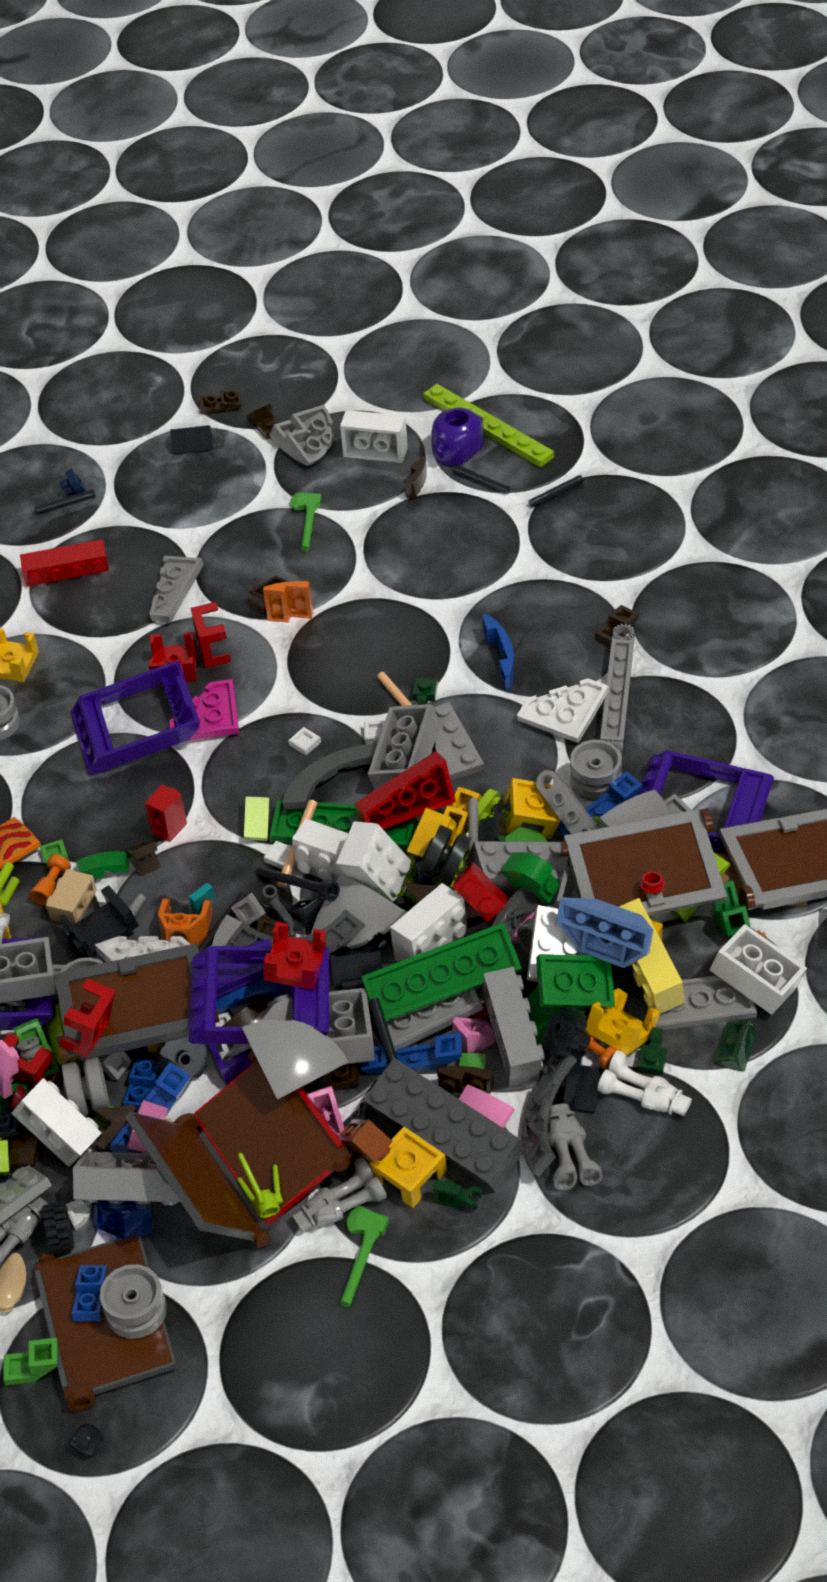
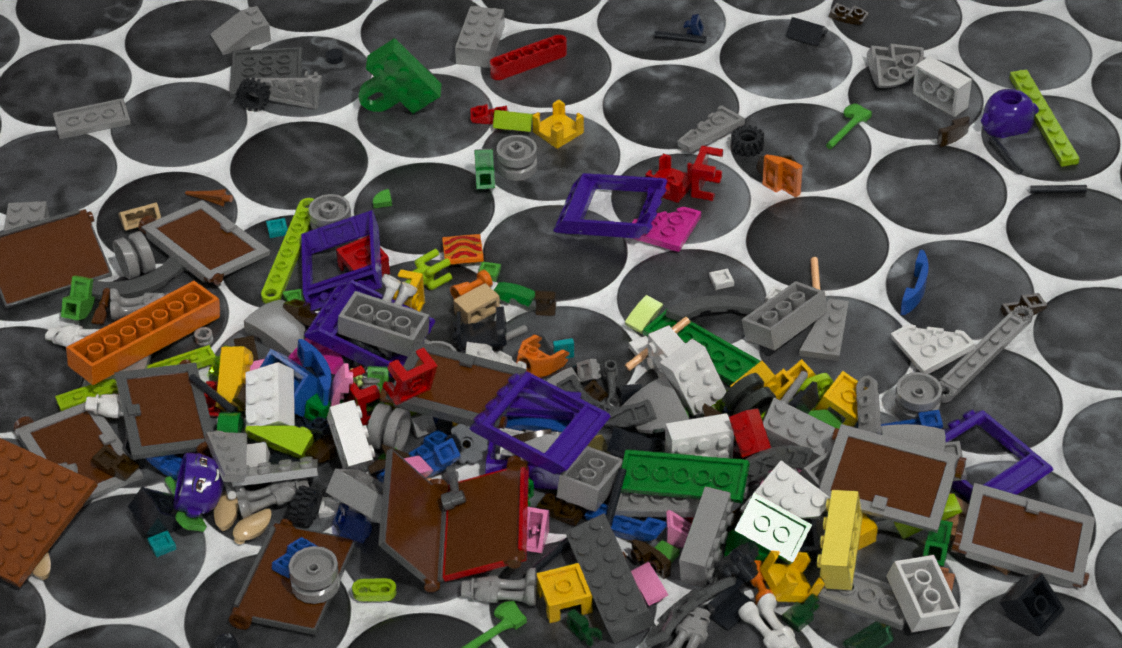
camera: 30 degrees right, 5 degrees down
bright green slope [4,1338,58,1386] -> none
red brick [20,539,109,587] -> none
red brick [145,784,187,842] -> none
lime plant [237,1153,284,1218] -> none
light grey brick [242,1019,348,1099] -> none
dark brown slope [247,403,280,440] -> none
black piece [256,867,340,901] -> none
red panel [264,922,326,990] -> none
dark orange slope [339,1119,393,1162] -> none
red wedge [354,751,456,829] -> none
dark green plate [412,678,438,705] -> none
green brick [501,852,560,904] -> none
medium blue wedge [556,897,653,968] -> none
red plate [640,871,665,894] -> none
none -> lime plate [352,578,397,602]
none -> dark grey brick [441,464,466,511]
none -> black tyre [731,125,764,157]

